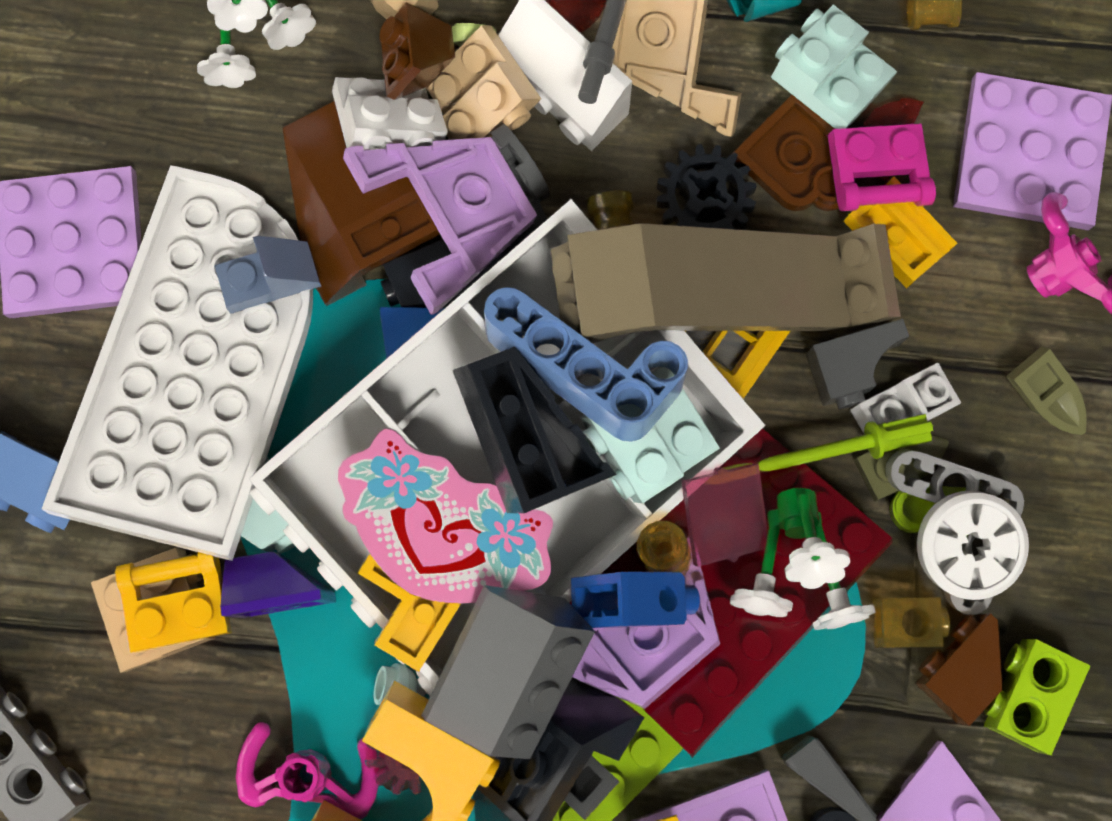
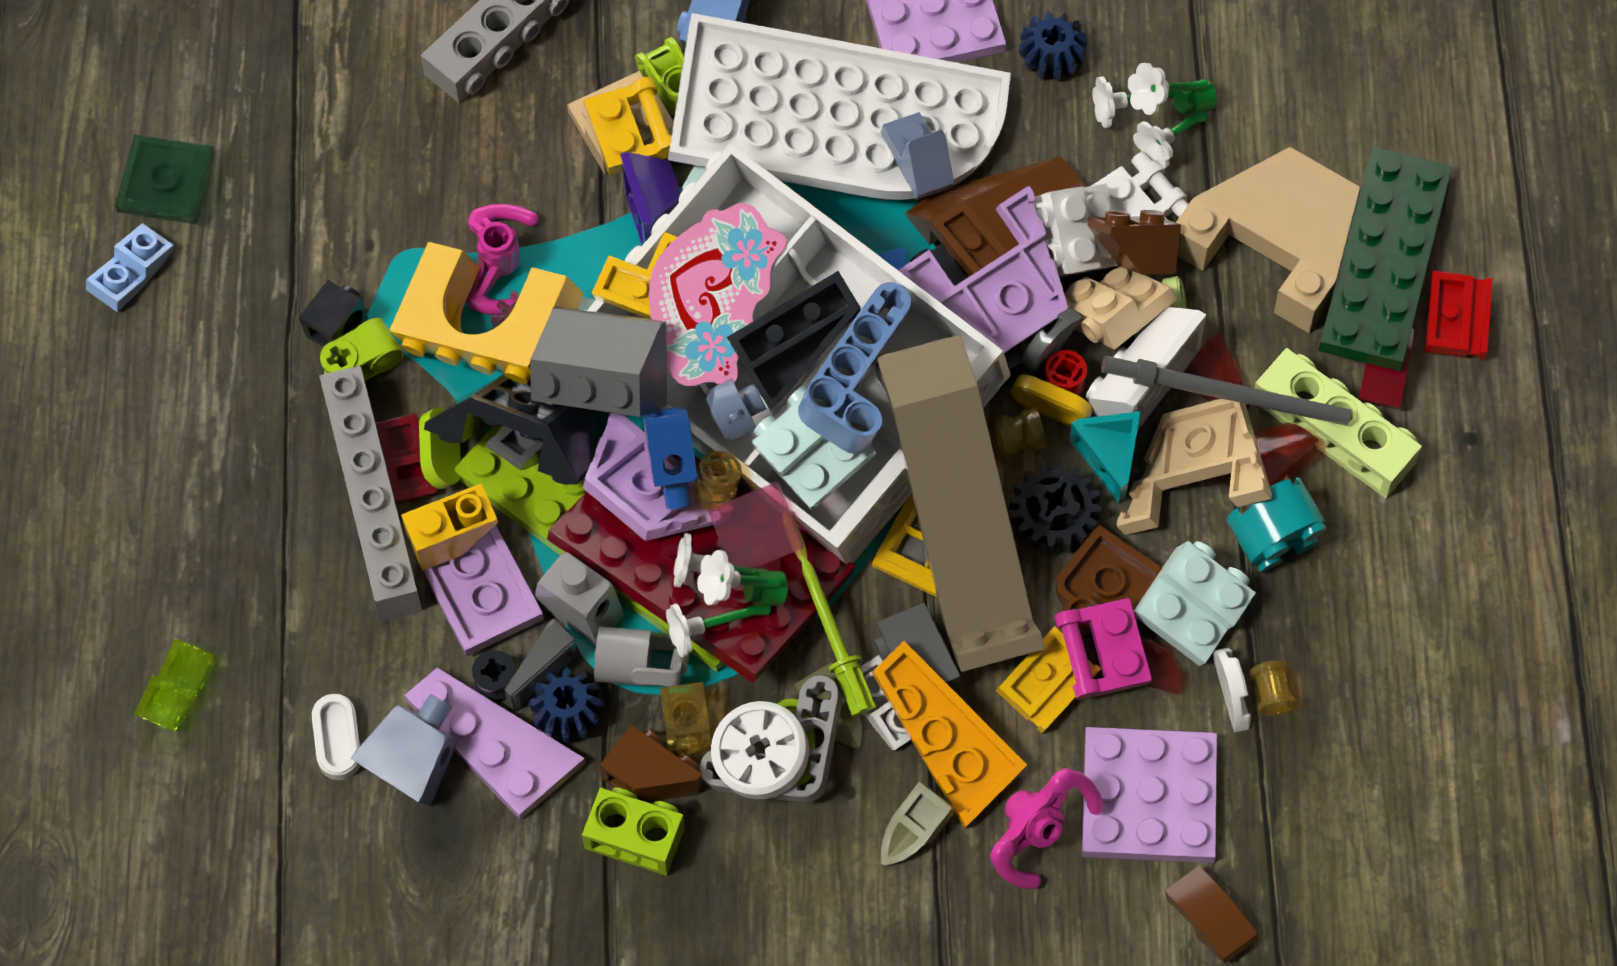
camera: 80 degrees right, 15 degrees down
none -> dark blue gear [529,666,604,743]
none -> light grey torso [534,552,624,646]
none -> light grey piece [594,627,690,686]
none -> lime piece [635,37,684,116]
none -> sand blue piece [706,378,766,440]
none -> light orange wing [872,641,1027,828]
none -> yellow tile [1011,375,1093,426]
none -> dark blue gear [1019,10,1087,81]
none -> red wheel [1044,350,1087,397]
none -> teal slope [1070,411,1141,504]
none -> white plate [1091,151,1189,219]
none -> white tile [1212,648,1251,733]

